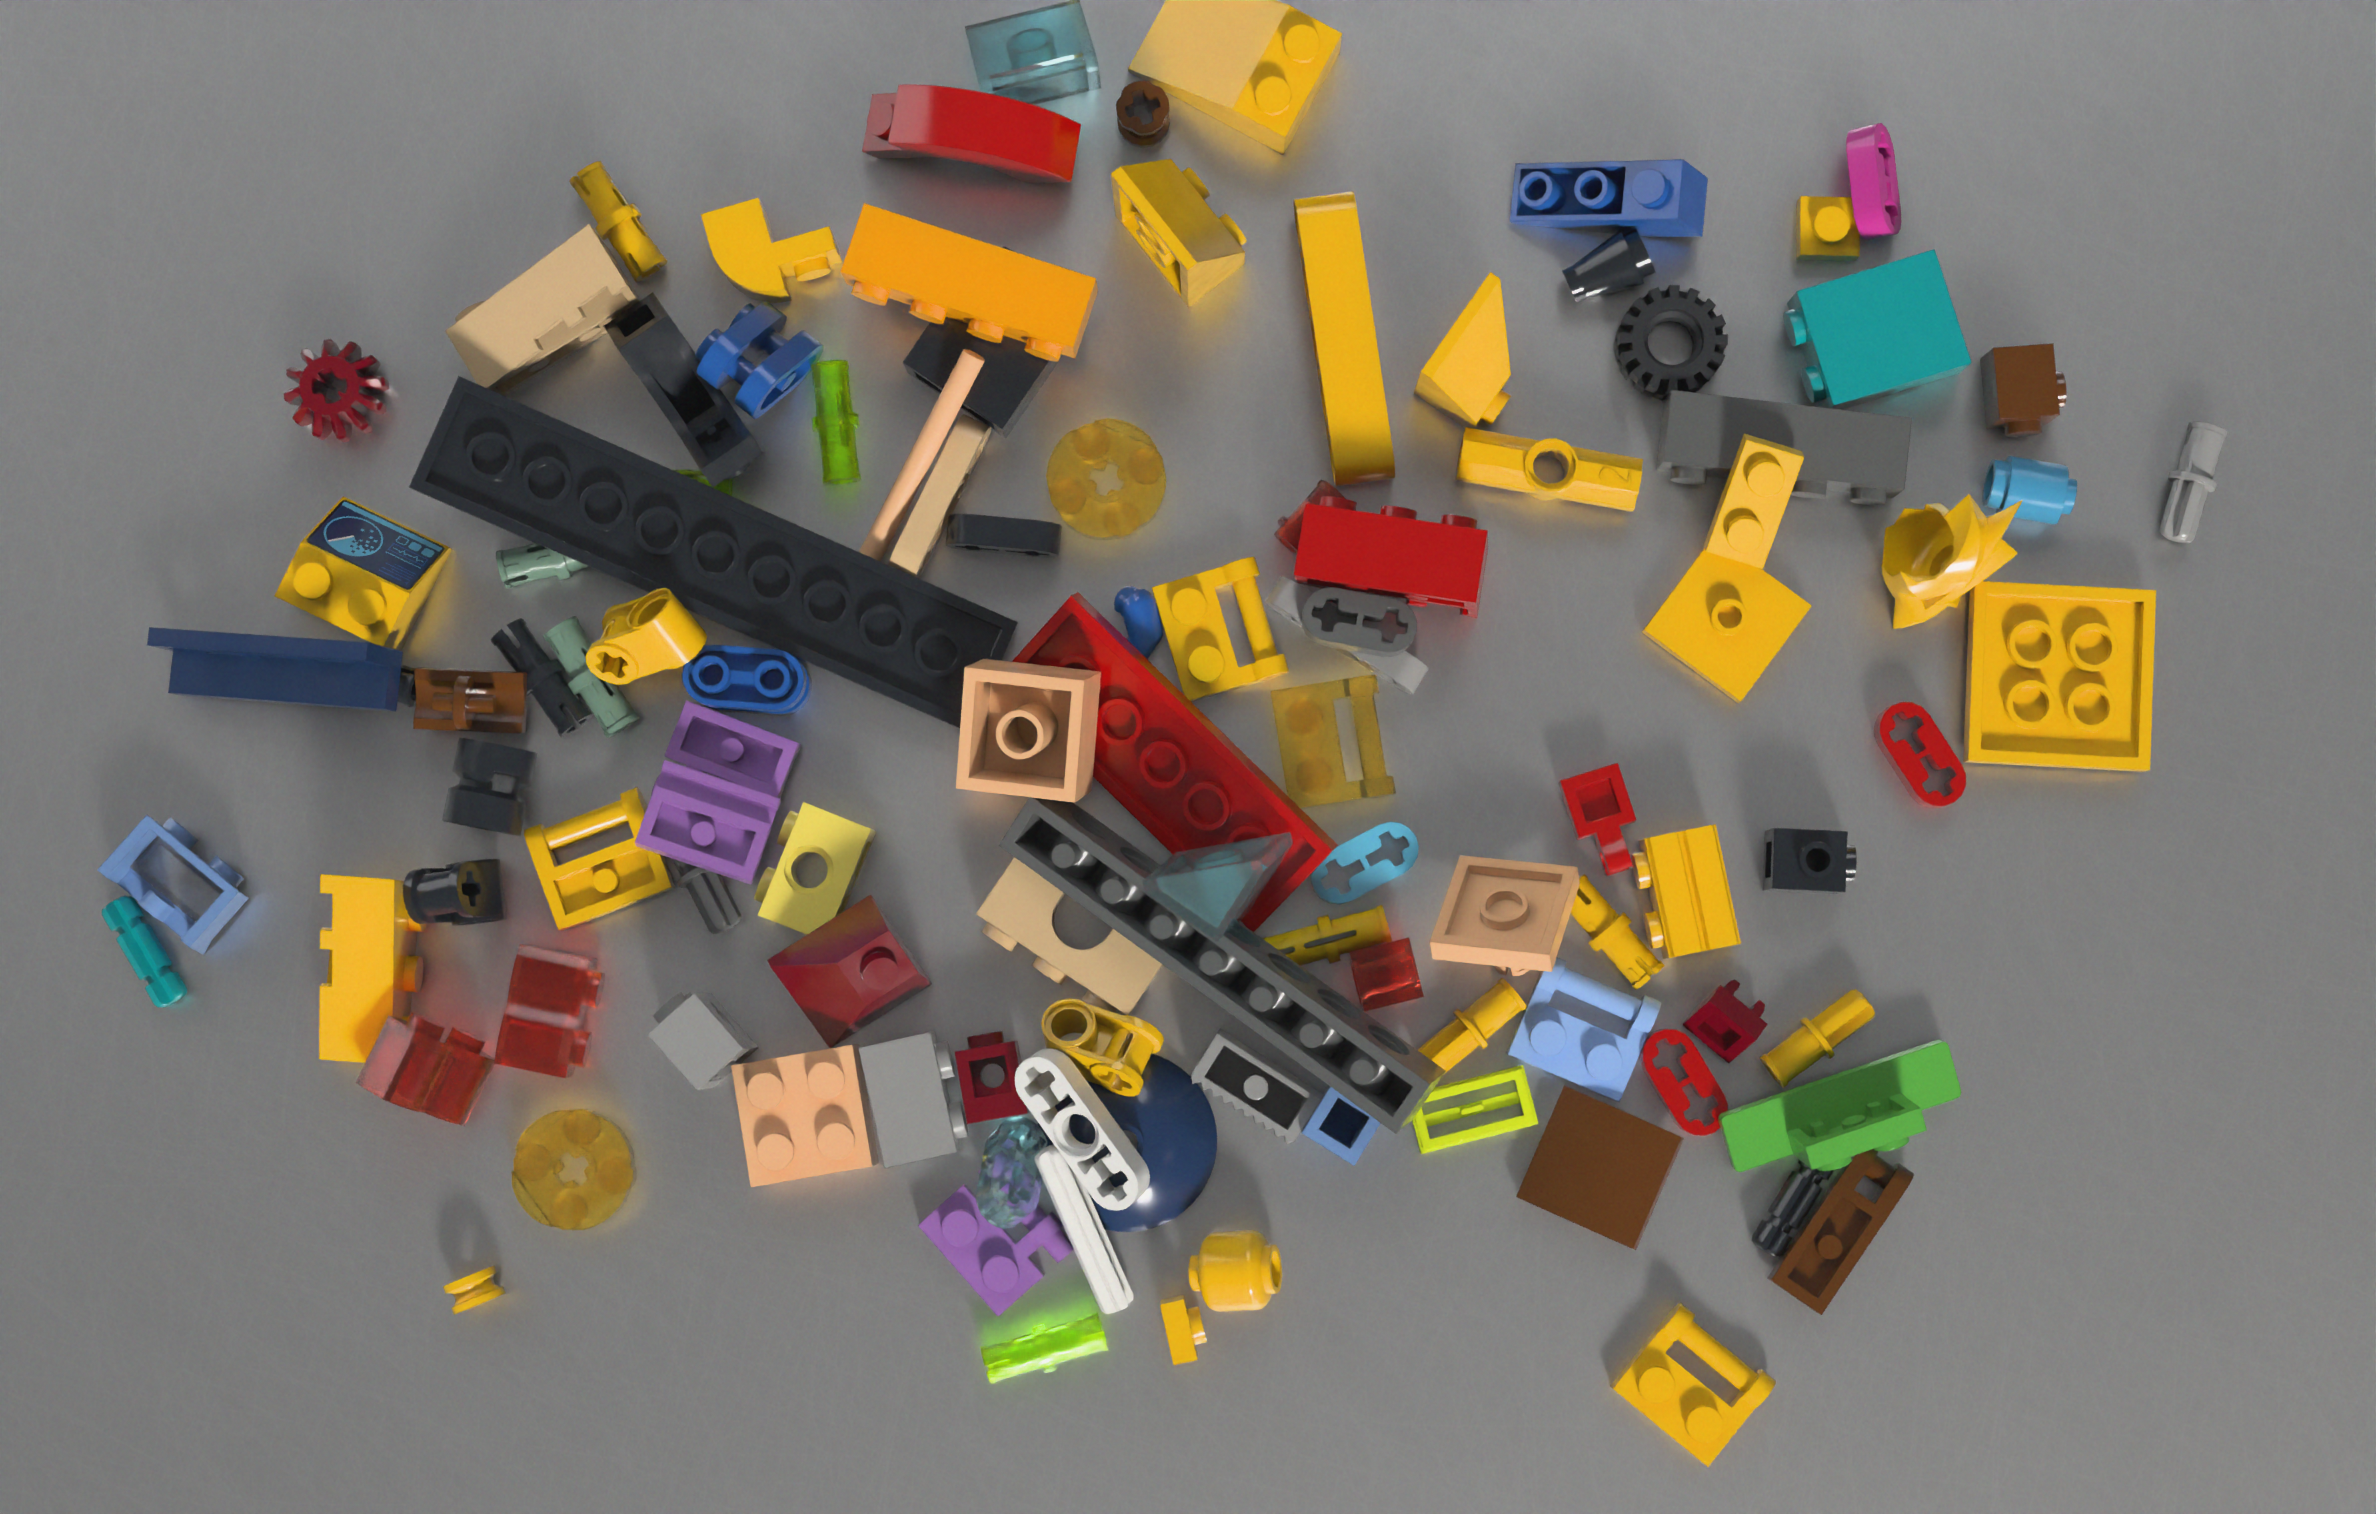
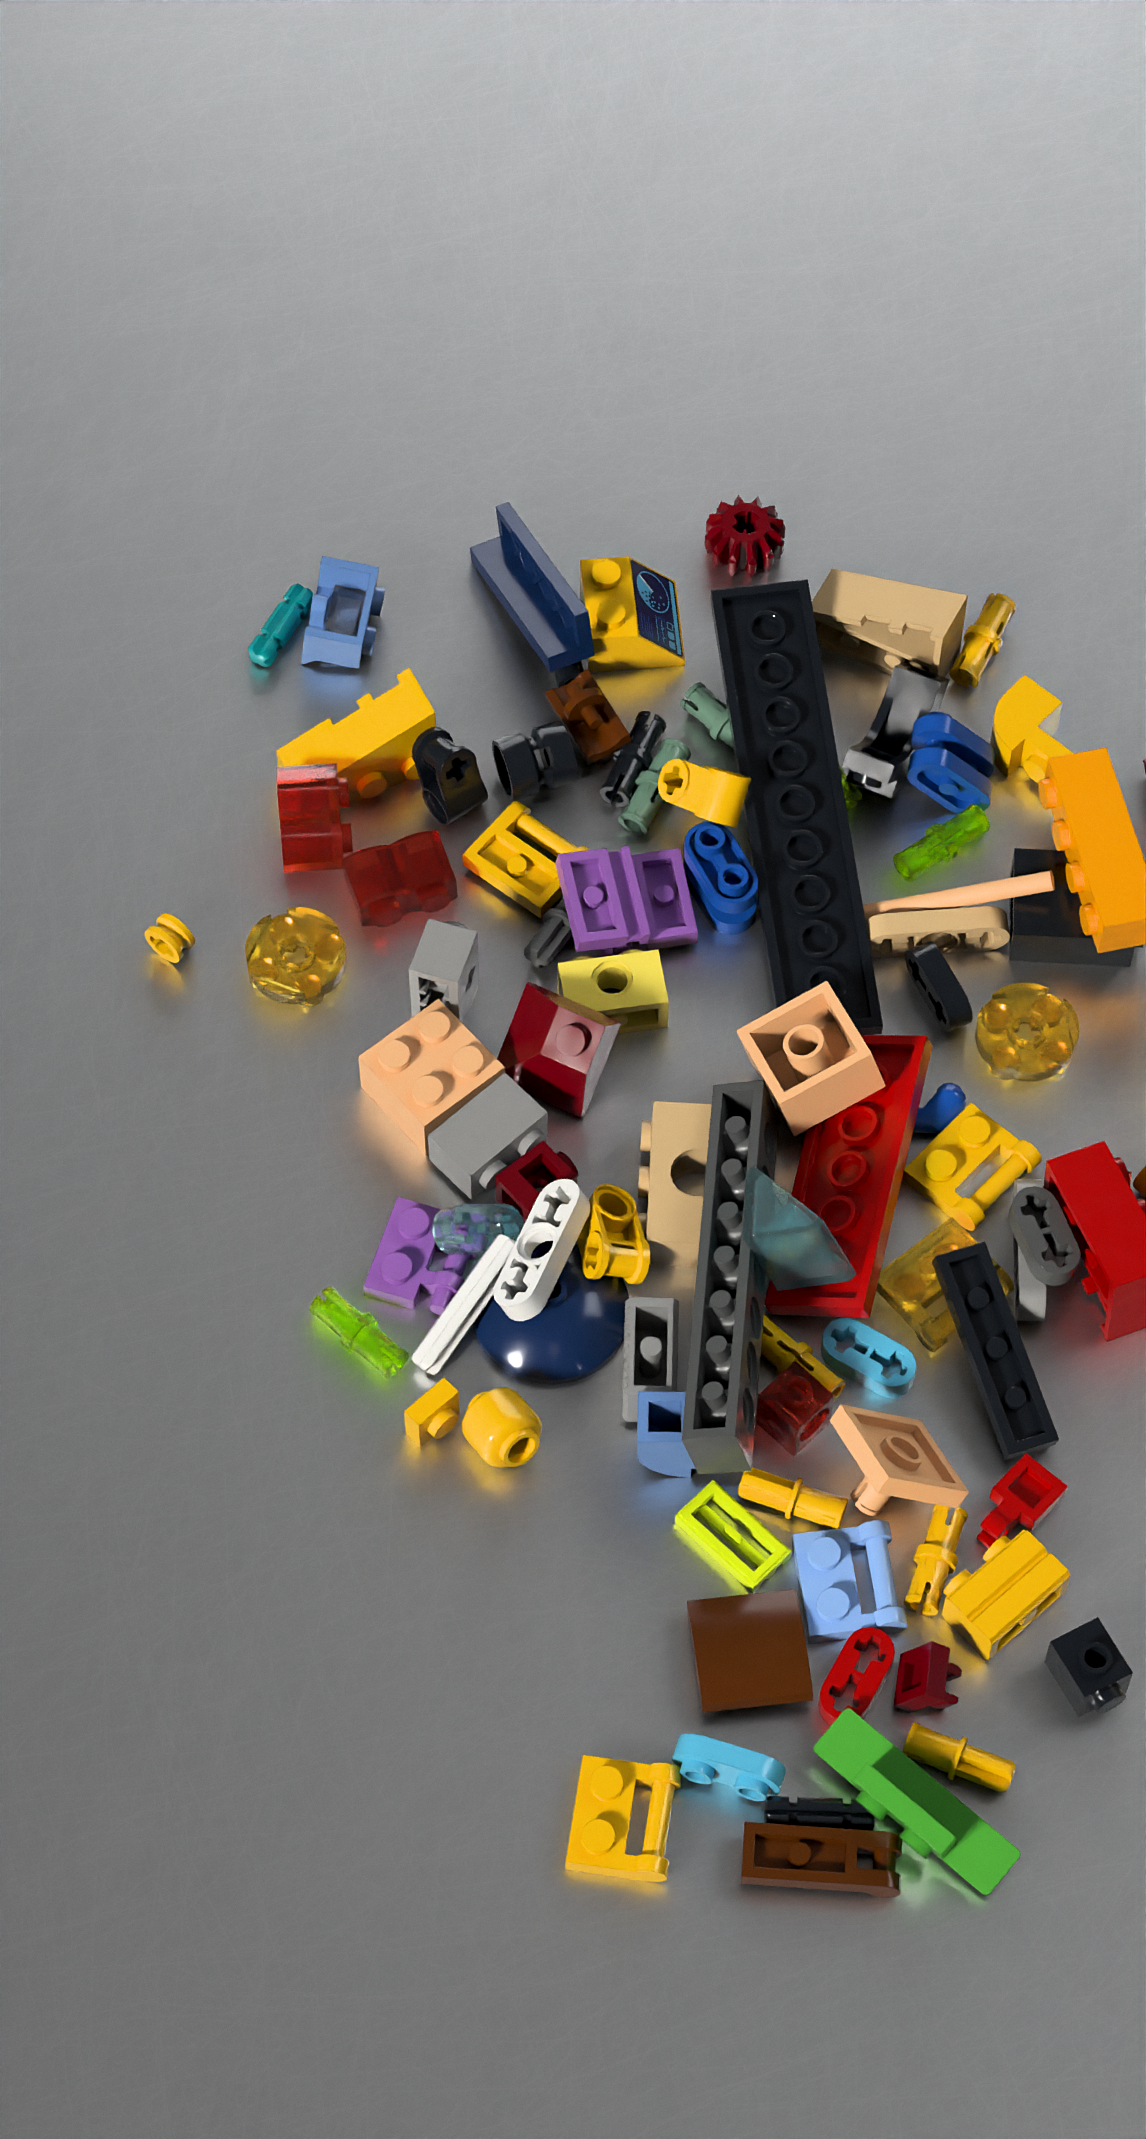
camera: 55 degrees right, 25 degrees down
none -> medium azure plate [672,1733,786,1801]
none -> black plate [932,1241,1059,1460]

